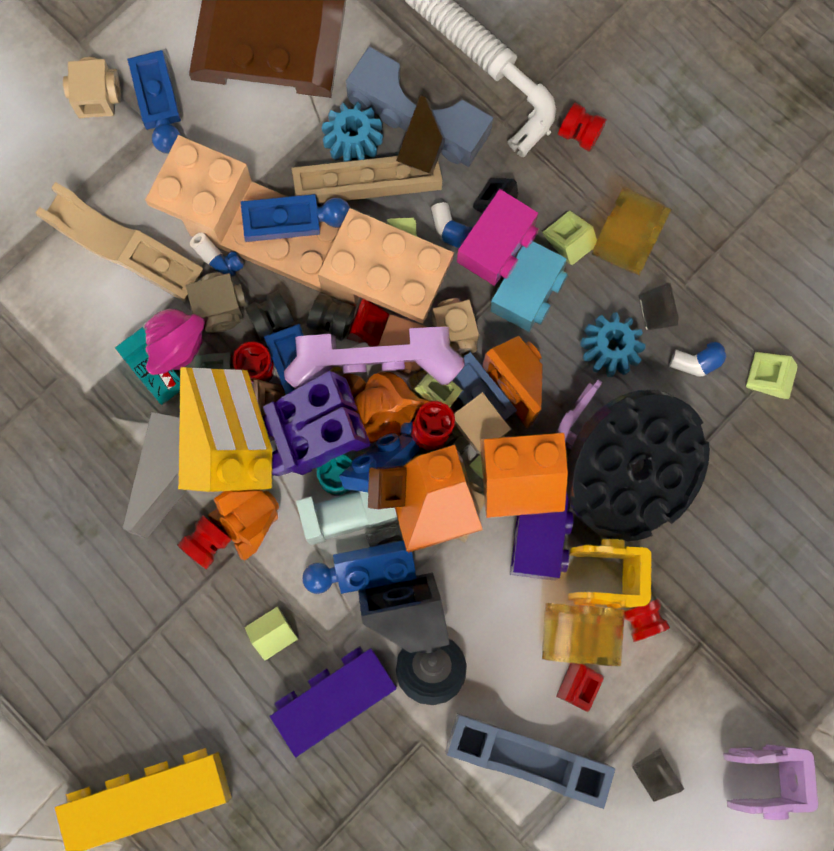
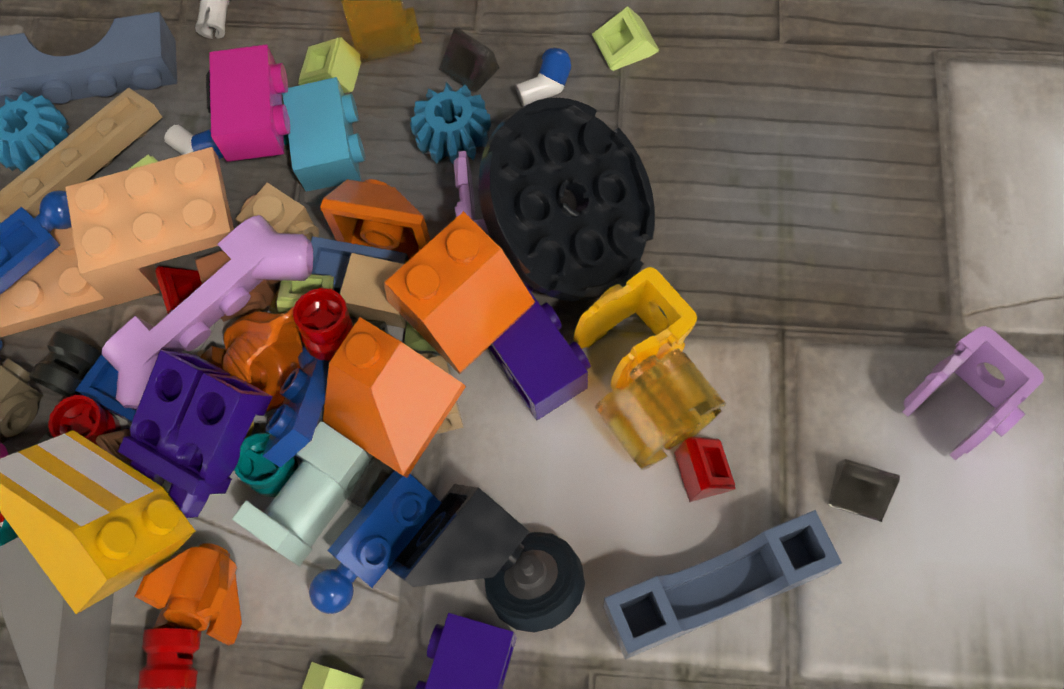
camera: 30 degrees left, 10 degrees down
pearl dark grey wheel [307,293,356,341] -> none
reddish brown tile [368,466,407,510] -> none
dark brown tile [396,95,445,175] -> none
red wheel [622,599,670,642] -> none

